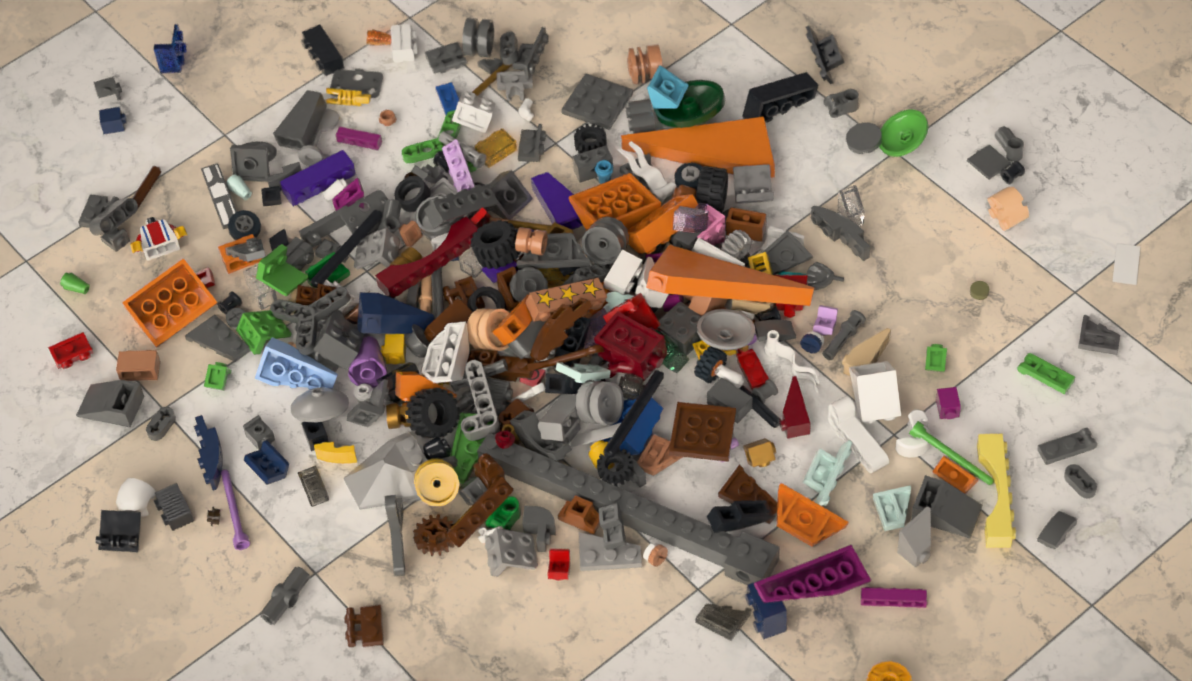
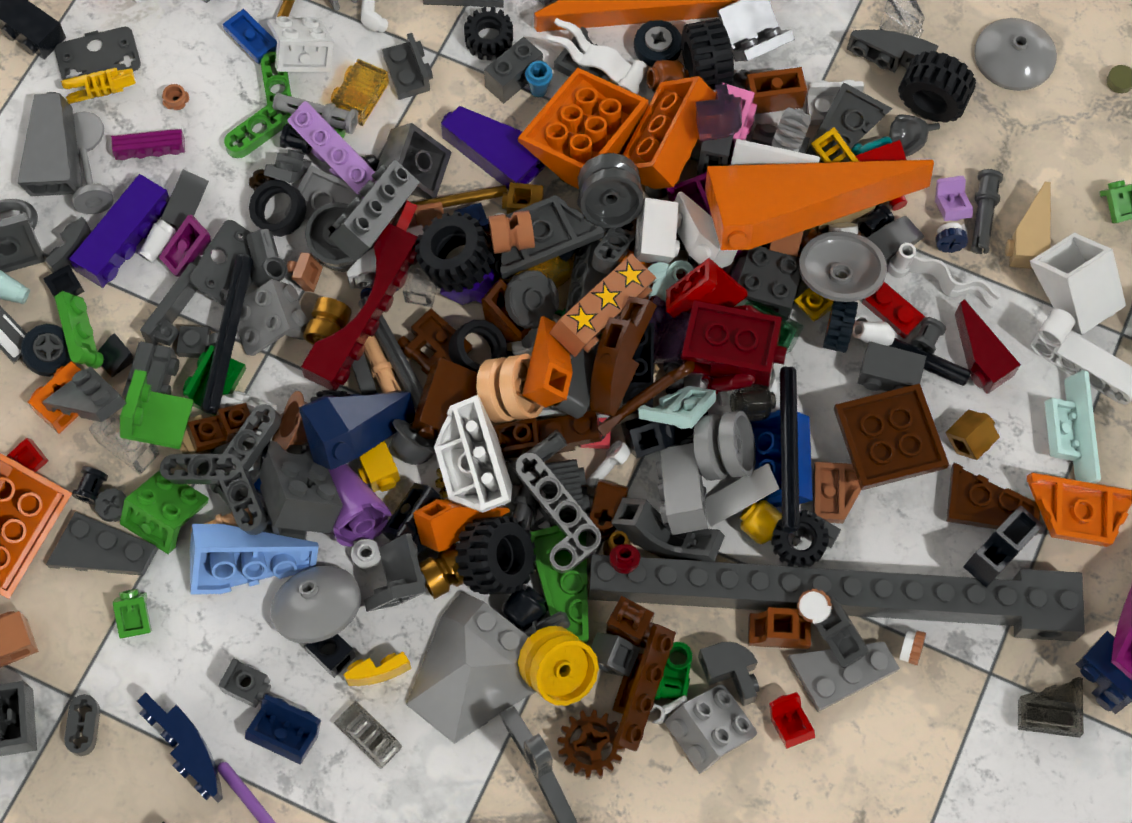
camera: 30 degrees left, 15 degrees up
none -> bright green plate [54,291,104,369]
none -> dark grey slope [161,169,209,228]
none -> white piece [797,589,832,624]
none -> black tyre [898,51,976,123]
none -> light grey dish [974,18,1057,91]

